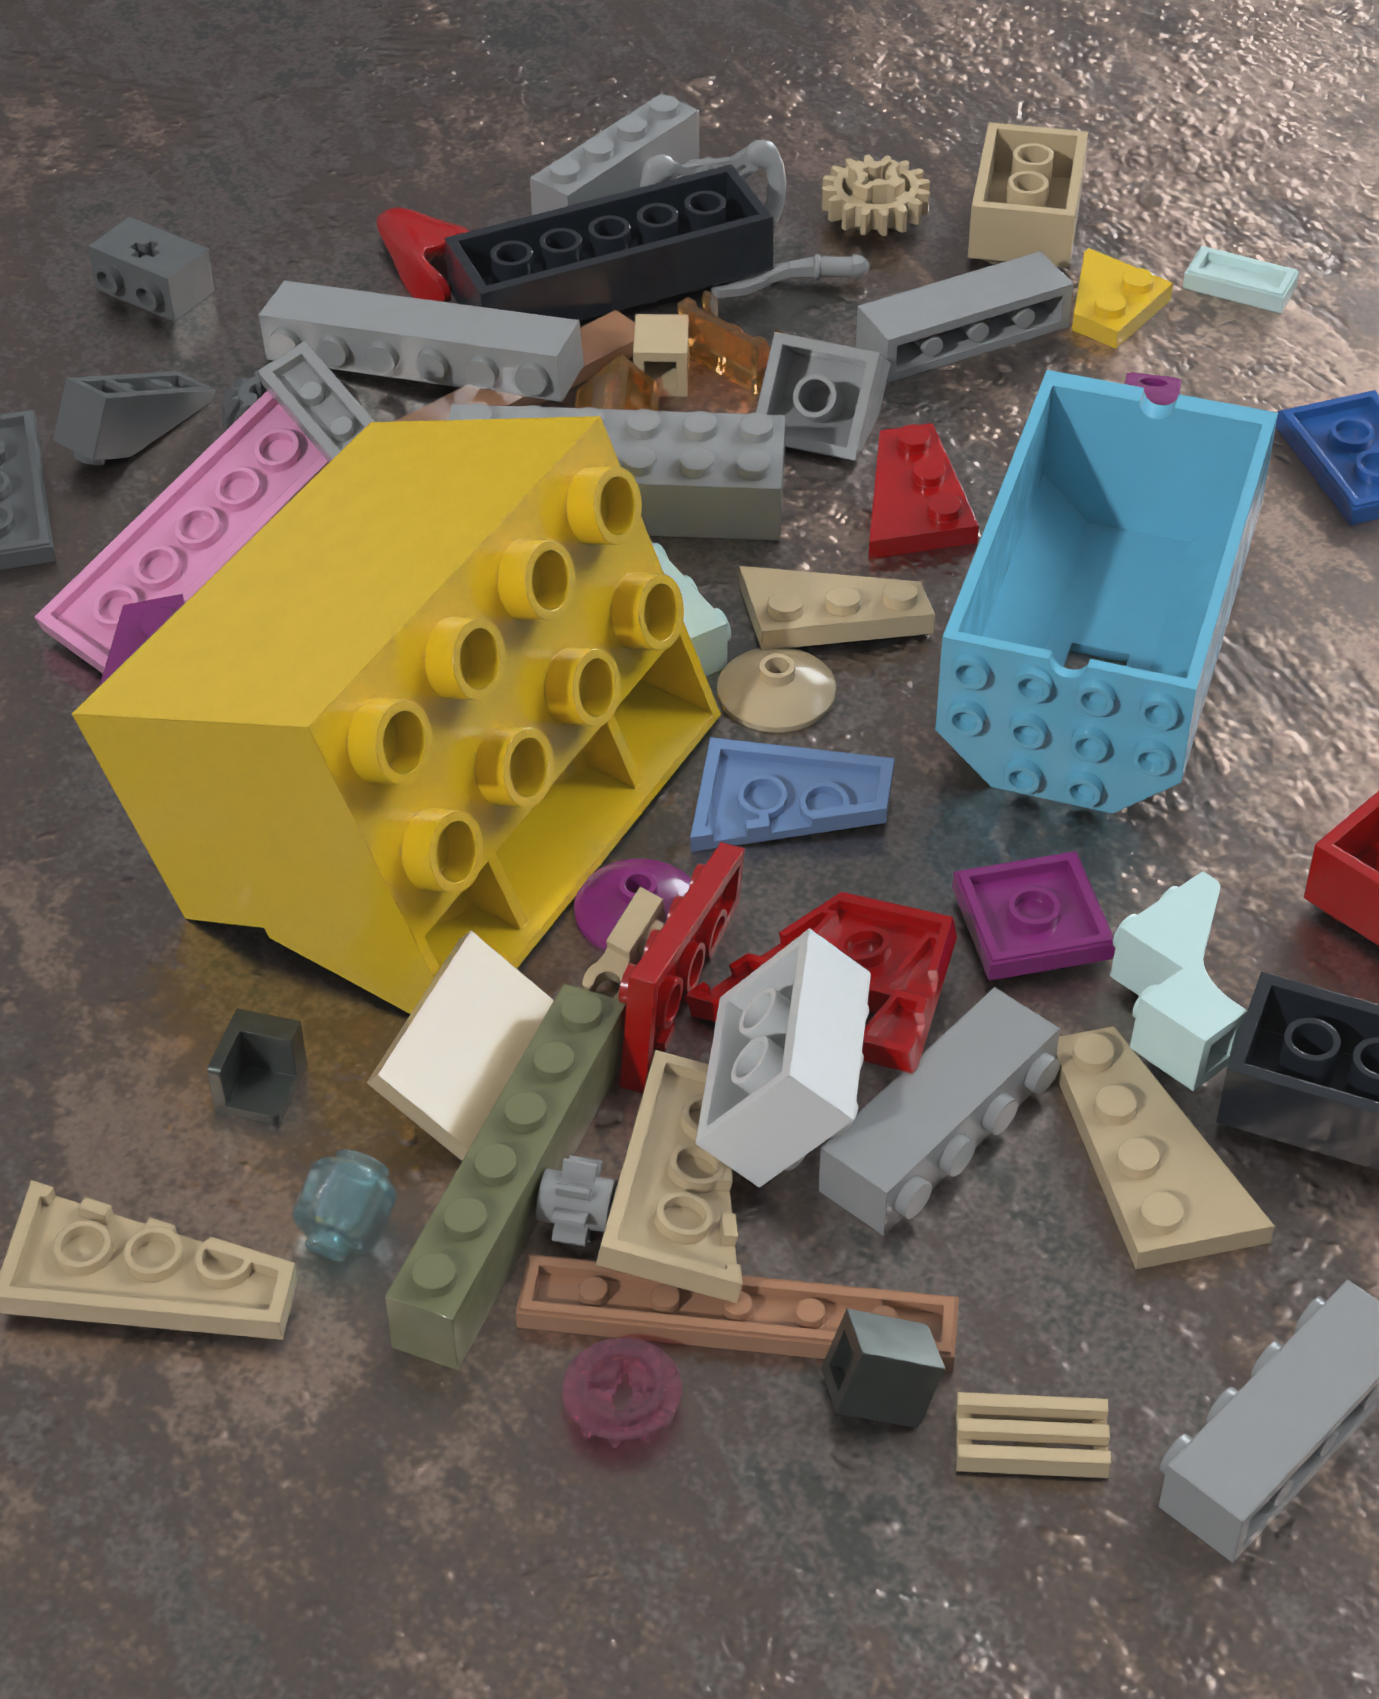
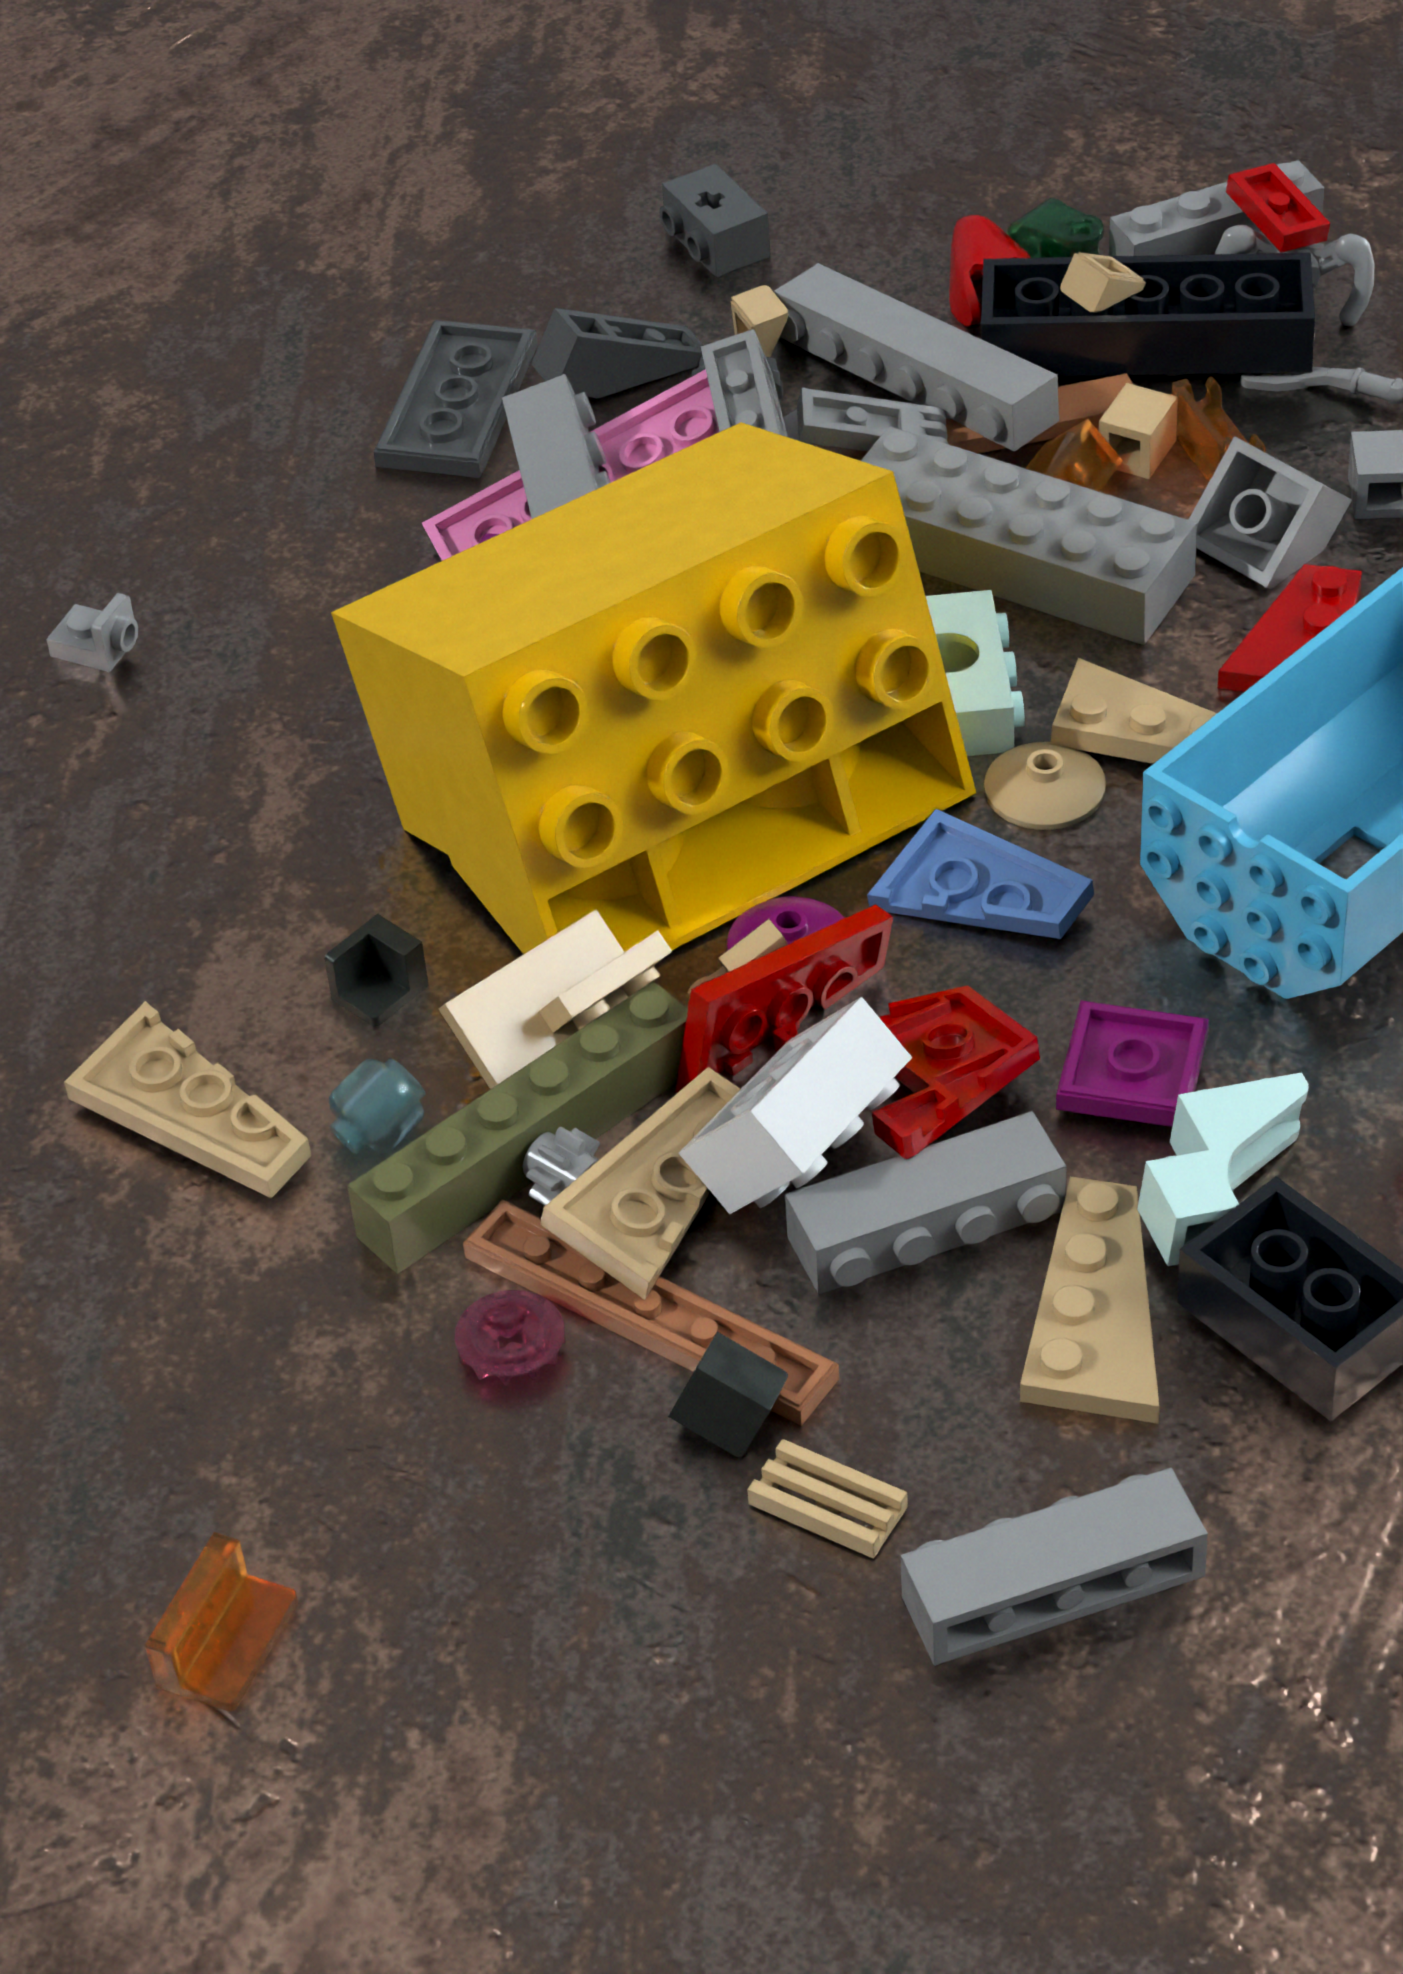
camera: 30 degrees right, 0 degrees up
none -> light grey brick [502,374,611,519]
none -> plate [539,930,672,1033]
none -> tan slope [730,285,788,357]
none -> light grey hinge [797,388,948,451]
none -> clear green piece [1007,198,1104,258]
none -> tan slope [1060,252,1146,313]
none -> red plate [1226,163,1331,253]

